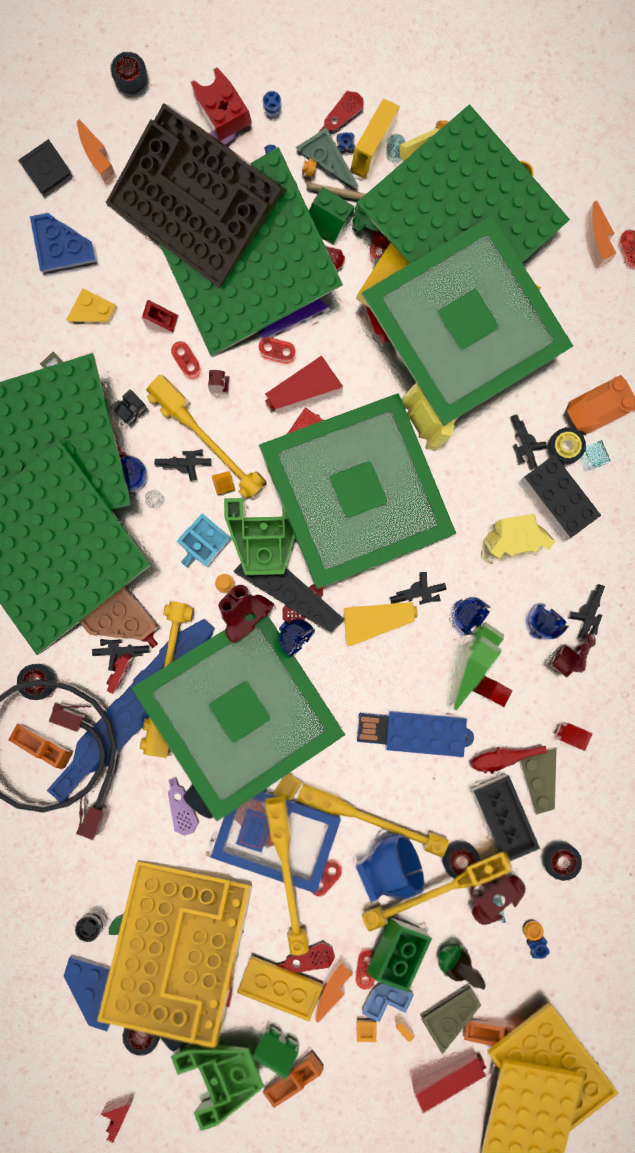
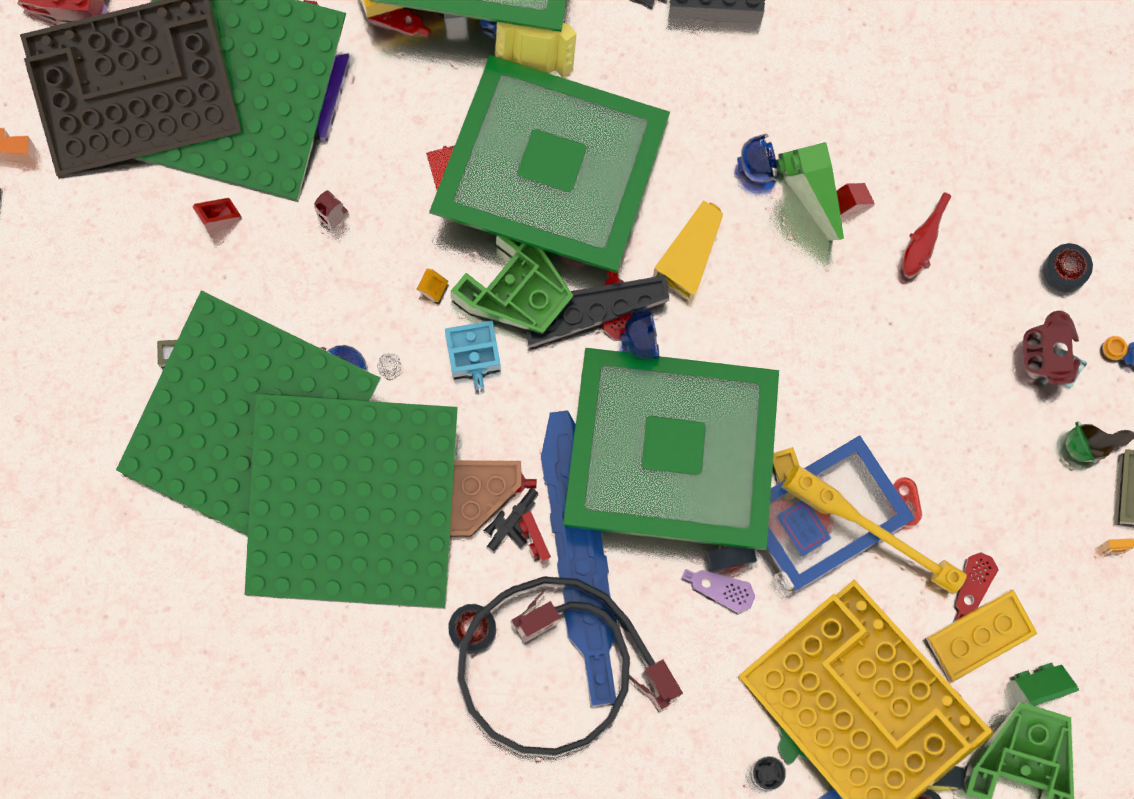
camera: 60 degrees left, 10 degrees down
orange slope [8,723,72,769] -> none
blue plate [29,213,97,273] -> none
yellow wing [66,288,117,323] -> none
black wheel [111,389,147,425] -> none
yellow bar [140,601,192,758] -> none
yellow bar [146,374,266,499] -> none
black piece [154,449,212,482] -> none
clear red plate [171,341,201,377] -> none
light orange plate [215,574,234,593] -> none
dark red piece [218,585,274,643] -> none
clear red plate [258,337,296,362] -> none
orange slope [262,1052,324,1108] -> none
red slope [265,355,343,413] -> none
yellow bar [297,782,449,858] -> none
orange slope [315,959,353,1023] -> none
blue plate [355,834,425,903] -> none
clear red plate [355,948,375,990] -> none
blue piece [357,710,474,757] -> none
light orange plate [357,1020,377,1042] -> none
yellow bar [362,852,513,932] -> none
medium blue plate [362,984,414,1023] -> none
green brick [367,918,432,992] -> none
black piece [389,572,447,605] -> none
wheel [442,841,480,879] -> none
black brick [471,774,541,862] -> none
light yellow slope [483,513,555,559] -> none
olive wing [520,747,557,815] -> none
clear blue cylinder [530,602,569,640] -> none
dark red piece [550,633,596,678] -> none
red slope [556,722,593,751] -> none
black piece [569,584,605,640] -> none

